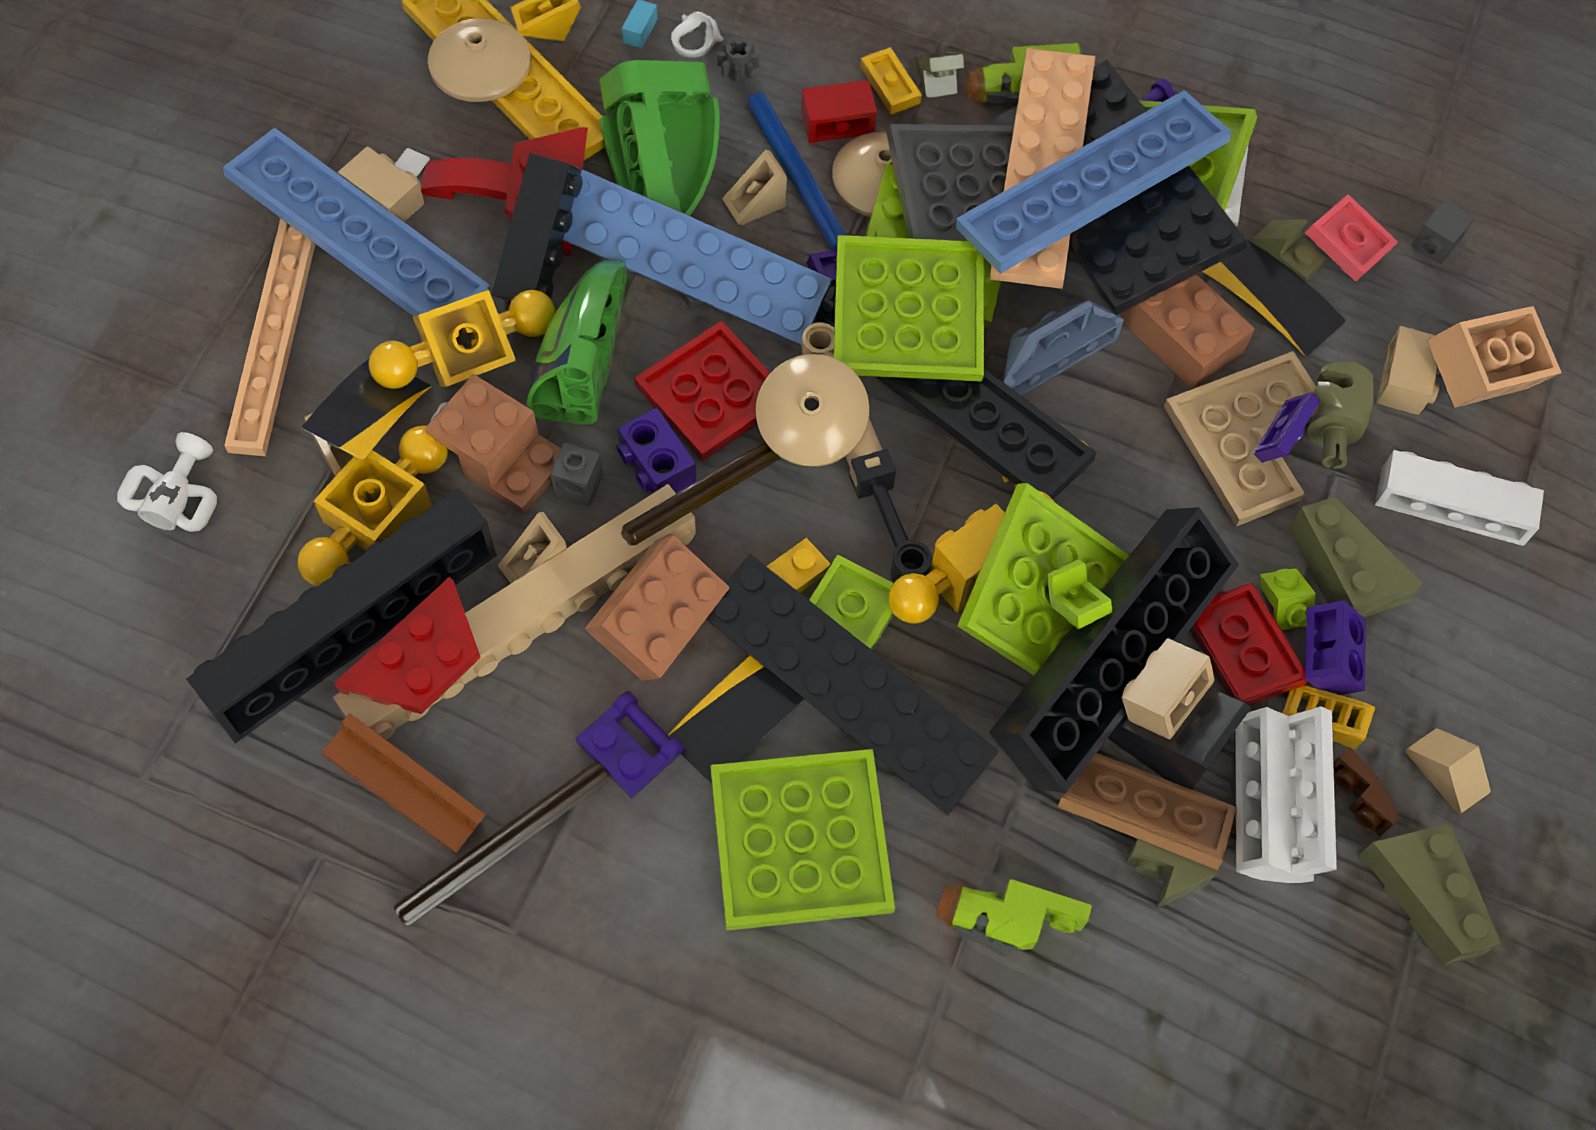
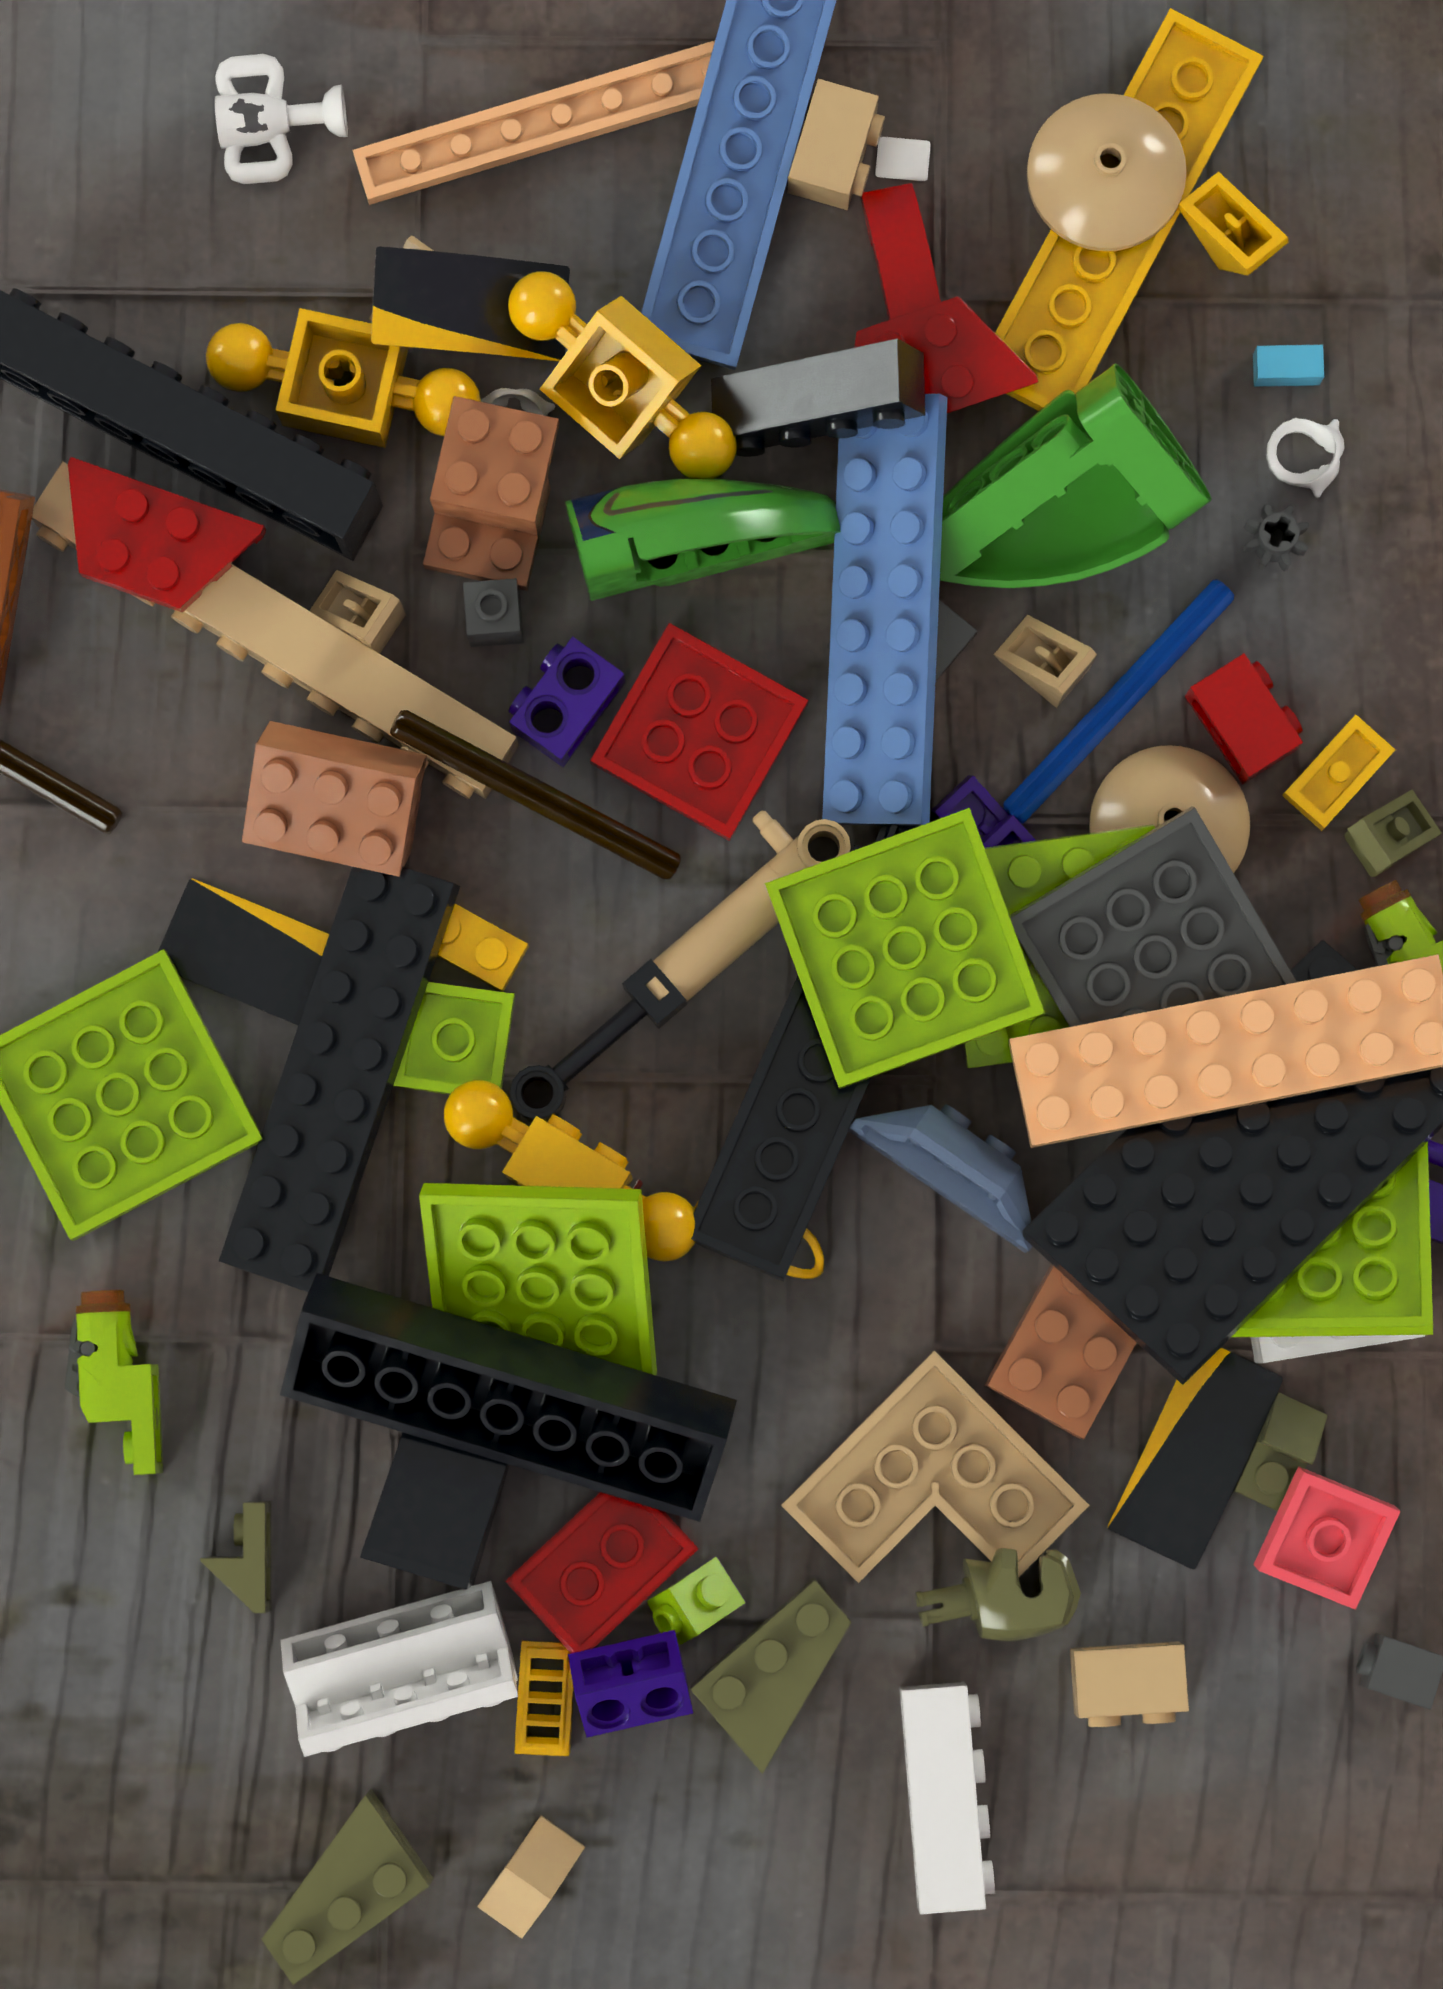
camera: 75 degrees right, 20 degrees up
dark purple plate [576,691,685,799] -> none
tan dish [756,354,869,467] -> none
medium blue plate [956,90,1232,274] -> none
lime bracket [1047,559,1112,629] -> none
medium nougat tile [1058,753,1237,870] -> none
tan brick [1122,638,1215,740] -> none
dark purple plate [1254,392,1320,463] -> none
reddish brown slope [1333,746,1398,837] -> none
light nougat brick [1427,306,1561,408] -> none

